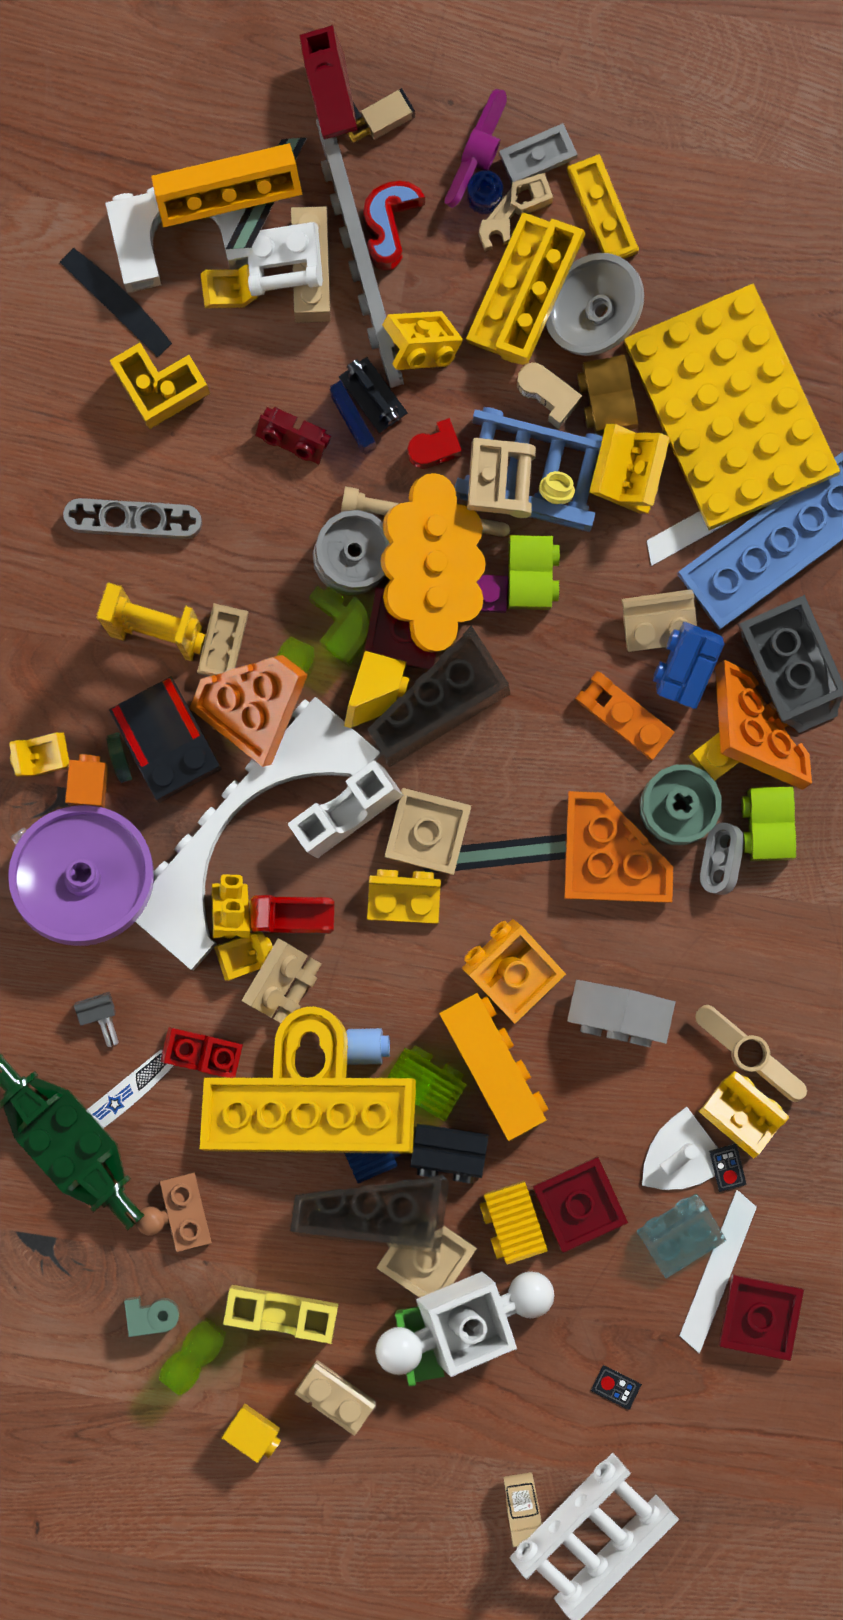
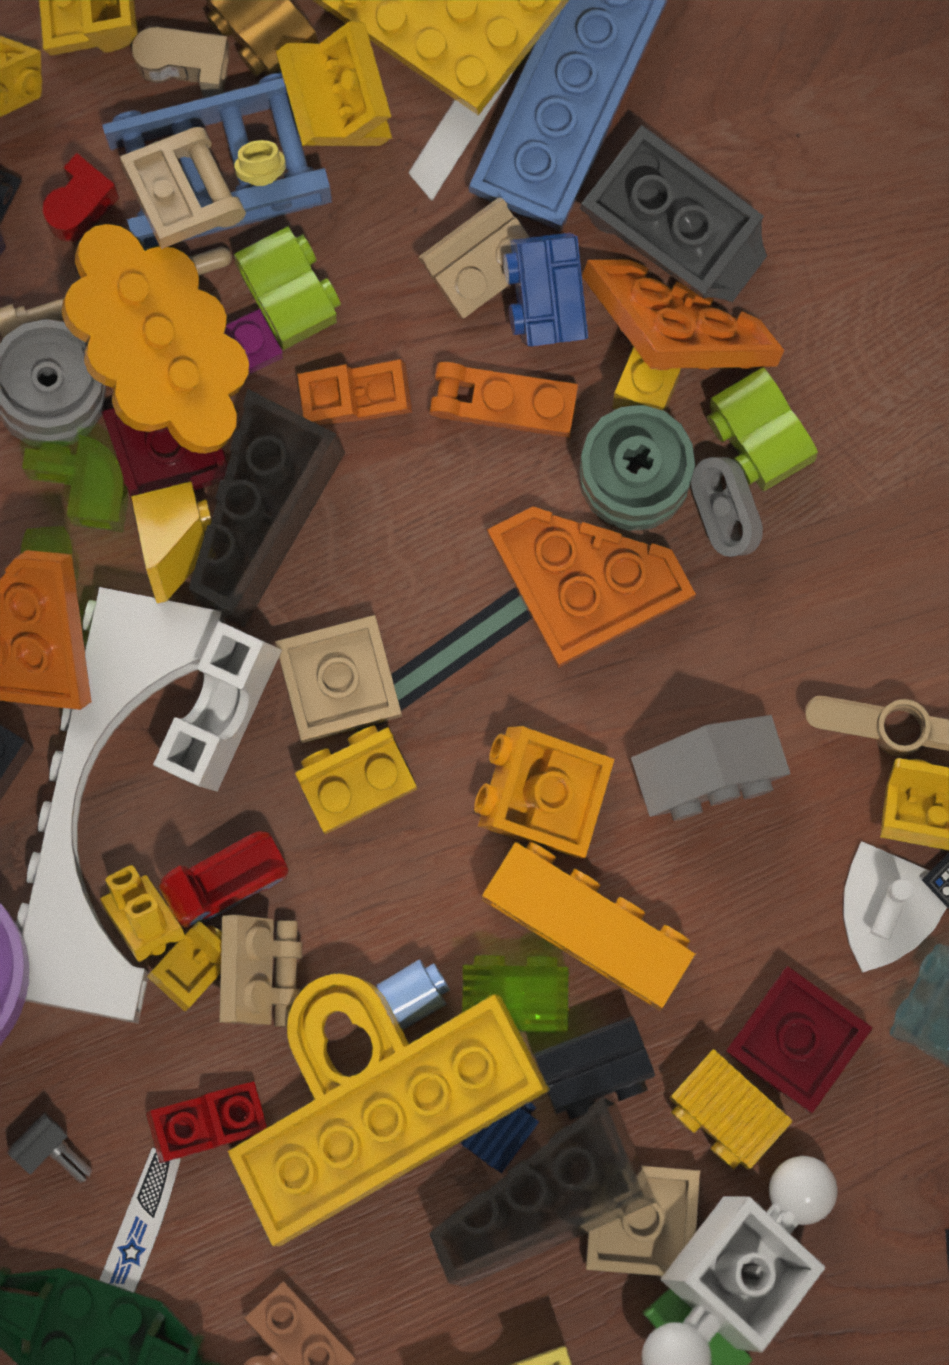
camera: 25 degrees left, 5 degrees down
none -> orange slope [298,359,412,425]

